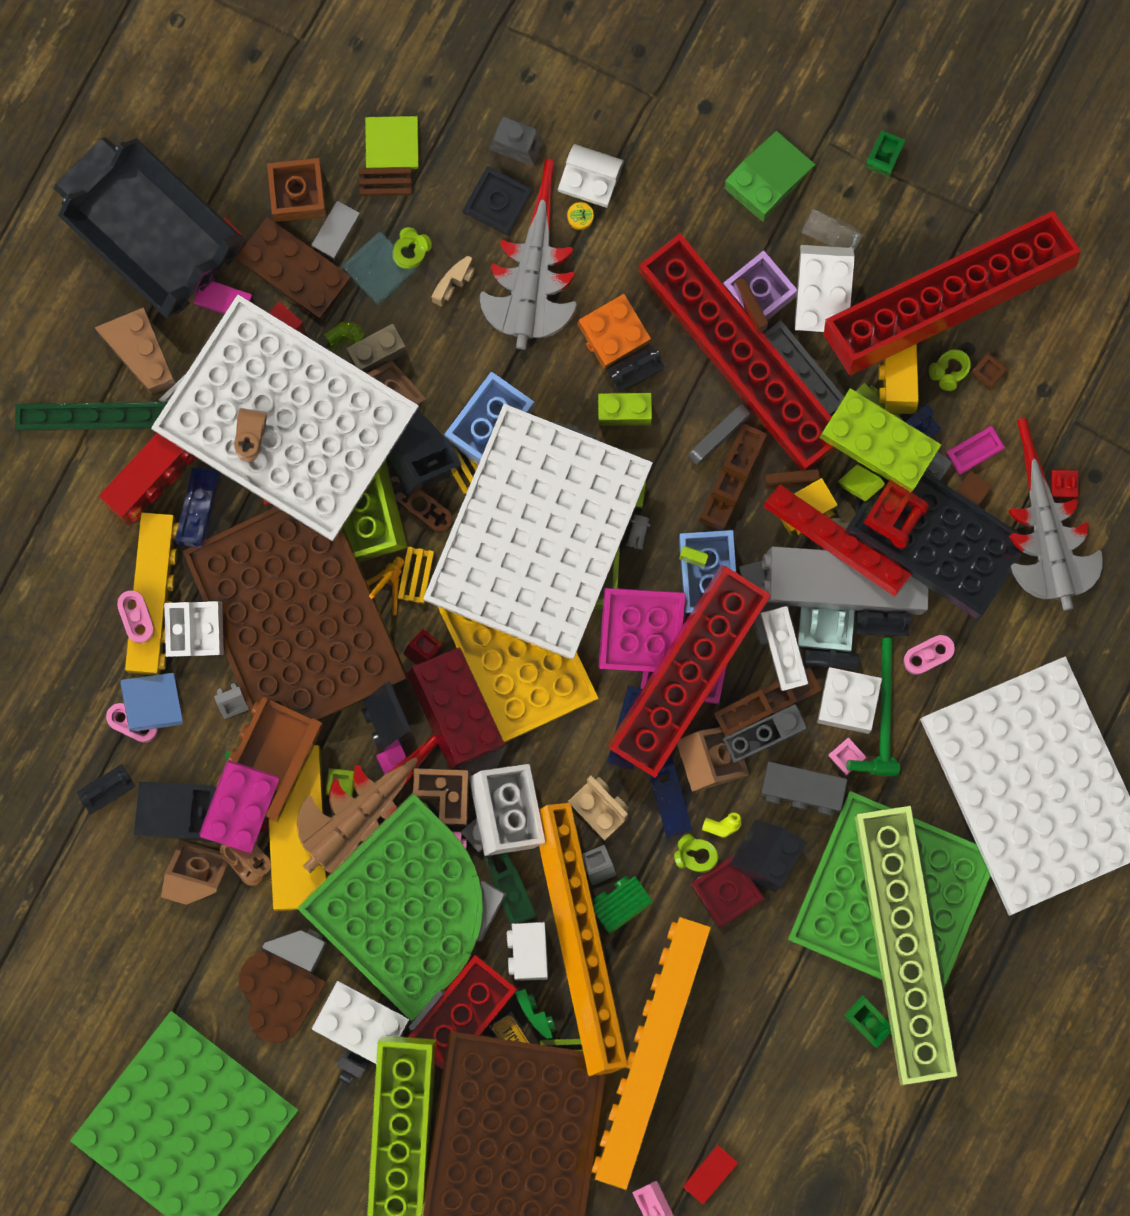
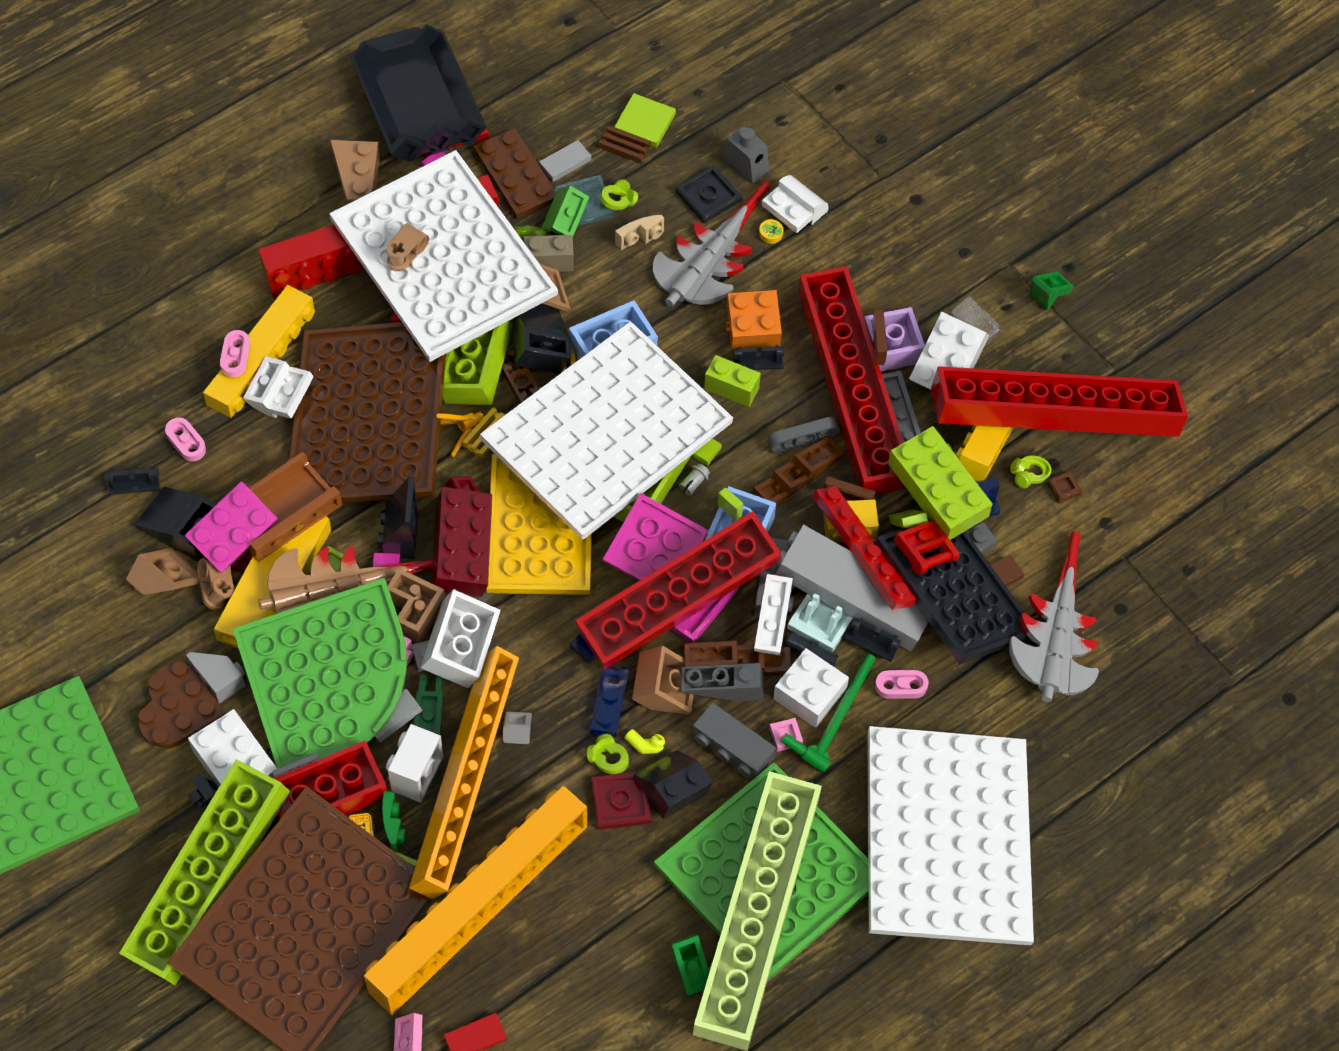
camera: 20 degrees right, 20 degrees down
dark green tile [15,402,168,431] -> none
medium blue tile [120,673,183,732] -> none
clear blue plate [175,468,220,548] -> none
light grey tile [214,683,249,719] -> none
dark orange brick [267,158,327,222] -> none
tan bracket [568,776,628,841] -> none
green brick [592,876,654,935] -> none
bright green slope [724,131,815,222] -> none
dark pink tile [946,425,1005,476] -> none
red tile [1050,470,1078,499] -> none
none -> bright green panel [540,185,589,235]

